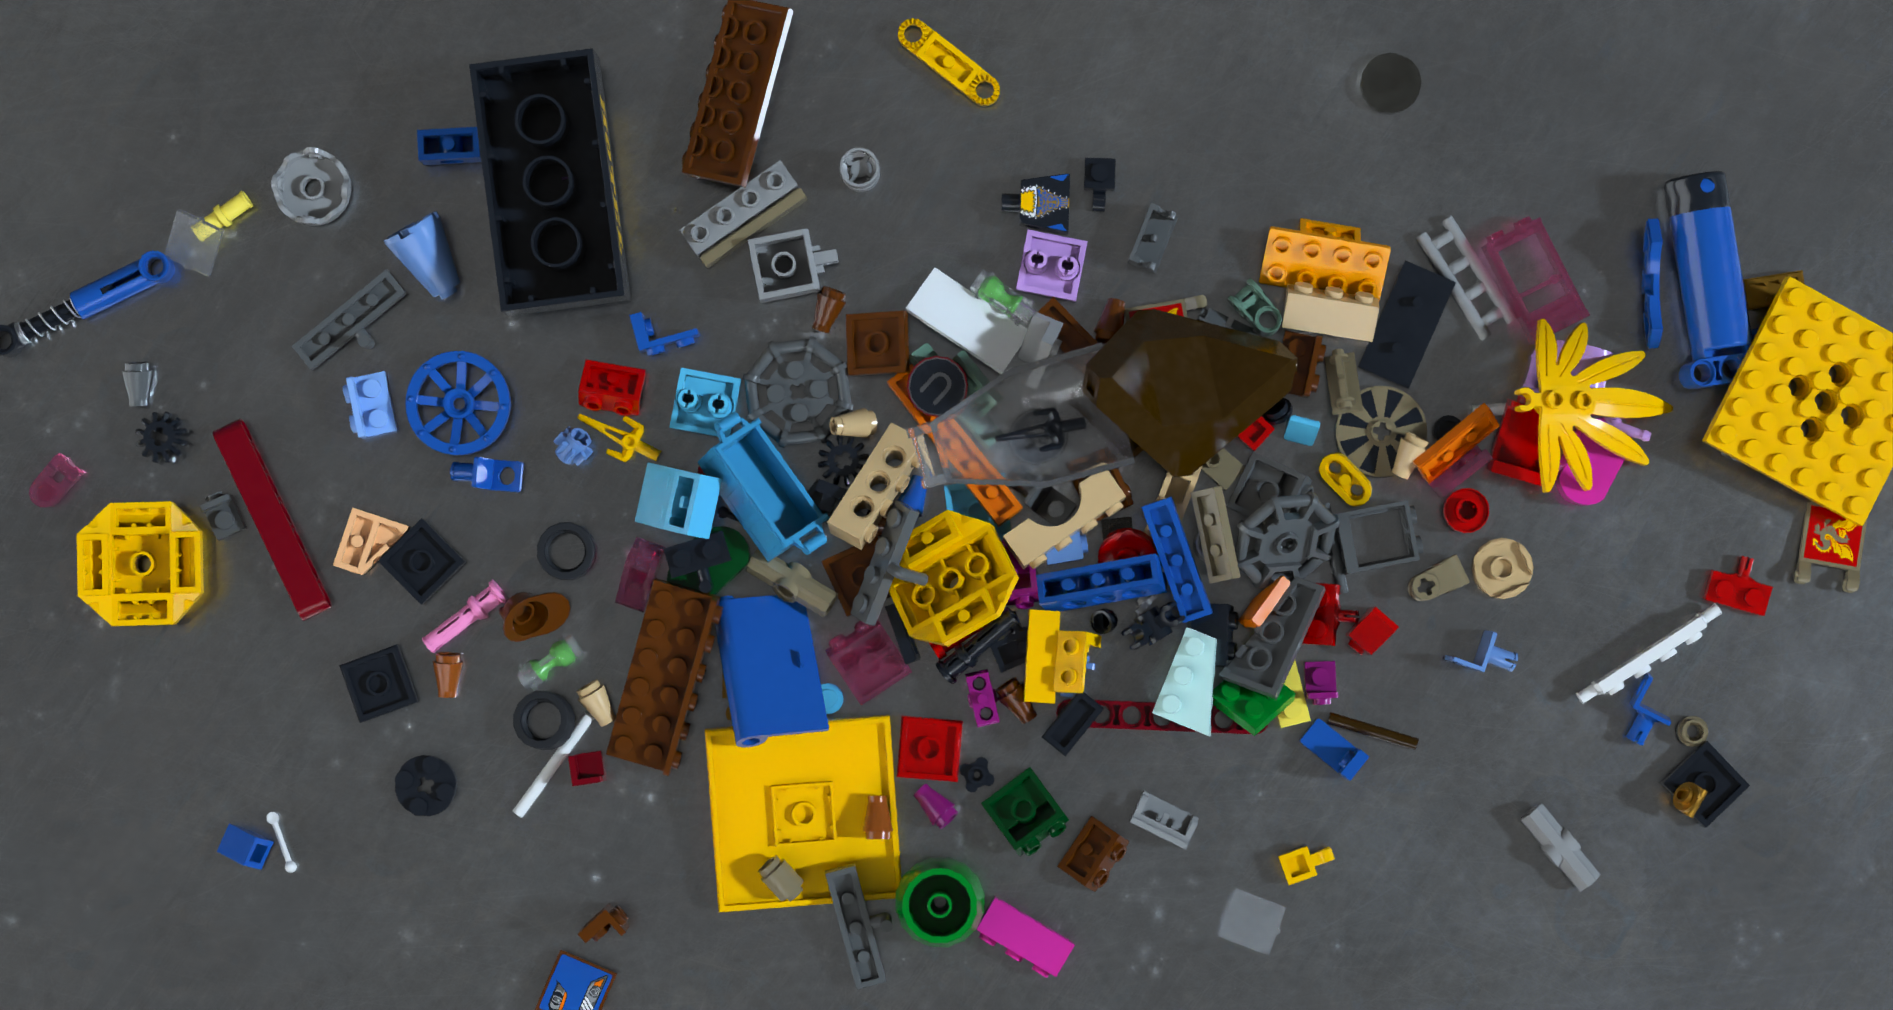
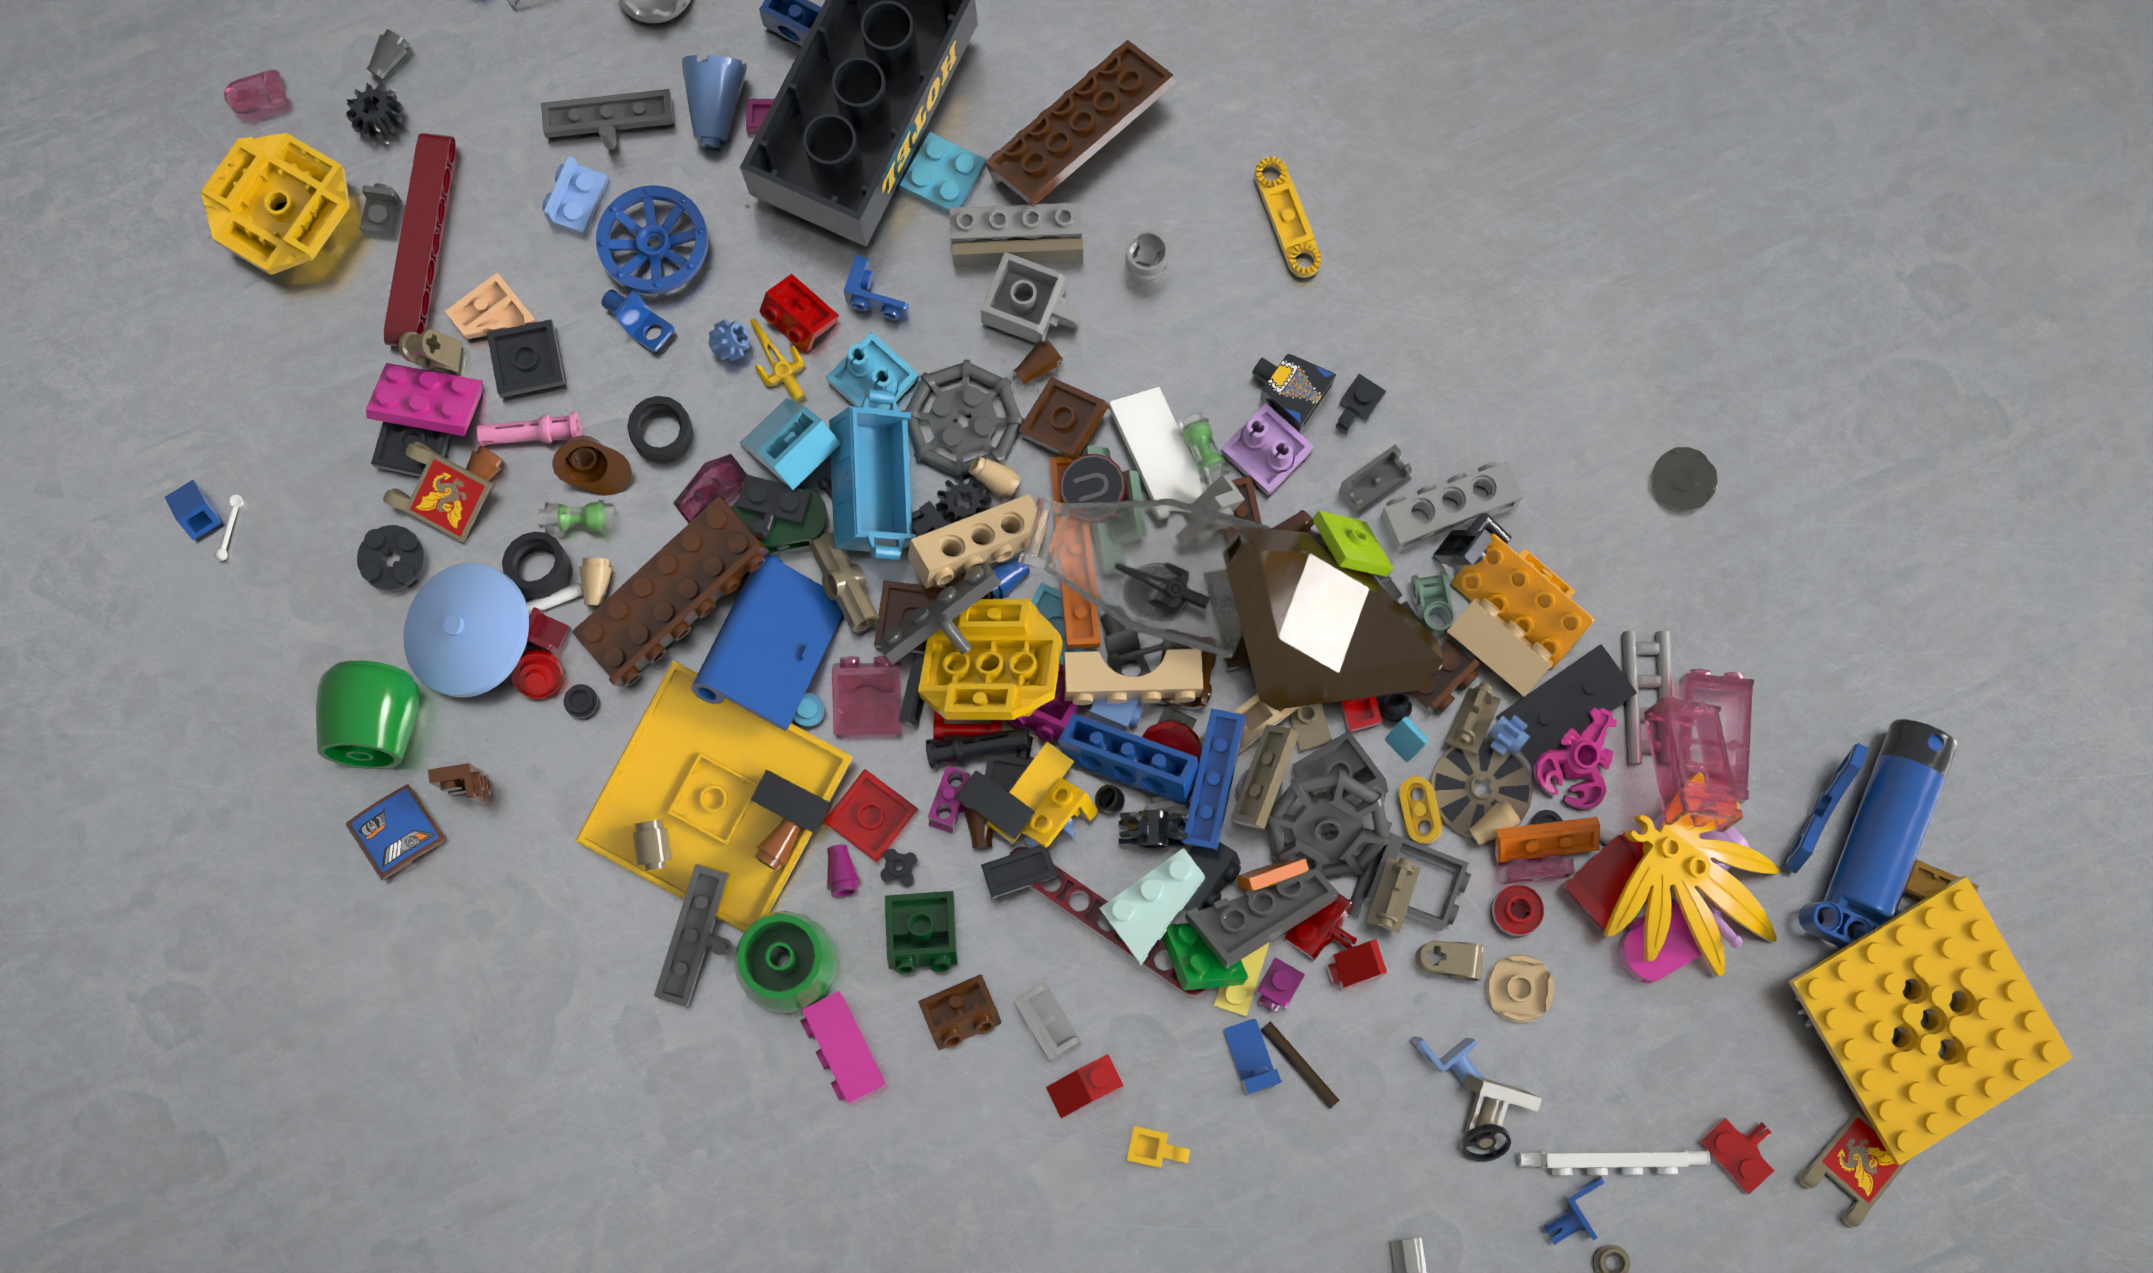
camera: 25 degrees right, 10 degrees down
none -> green piece [316,660,419,769]
none -> dark pink plate [366,363,484,436]
none -> flag [383,442,492,543]
none -> dark tan piece [399,329,463,375]
none -> light blue dish [404,563,529,697]
none -> red plate [511,649,563,699]
none -> black plate [563,684,598,718]
none -> dark pink tile [746,99,774,134]
none -> black slope [750,769,832,834]
none -> medium azure plate [899,132,987,214]
none -> black slope [955,770,1035,839]
none -> red slope [1046,1054,1124,1119]
none -> dark grey hinge [1107,638,1175,667]
none -> lime plate [1312,510,1394,577]
none -> dark tan hinge [1366,856,1421,933]
none -> light grey brick [1381,461,1523,552]
none -> black plate [1433,513,1512,566]
none -> dark tan piece [1461,1073,1542,1162]
none -> medium blue gear [1488,715,1530,756]
none -> dark pink animal [1534,708,1617,809]
none -> clear pink door [1644,696,1743,832]

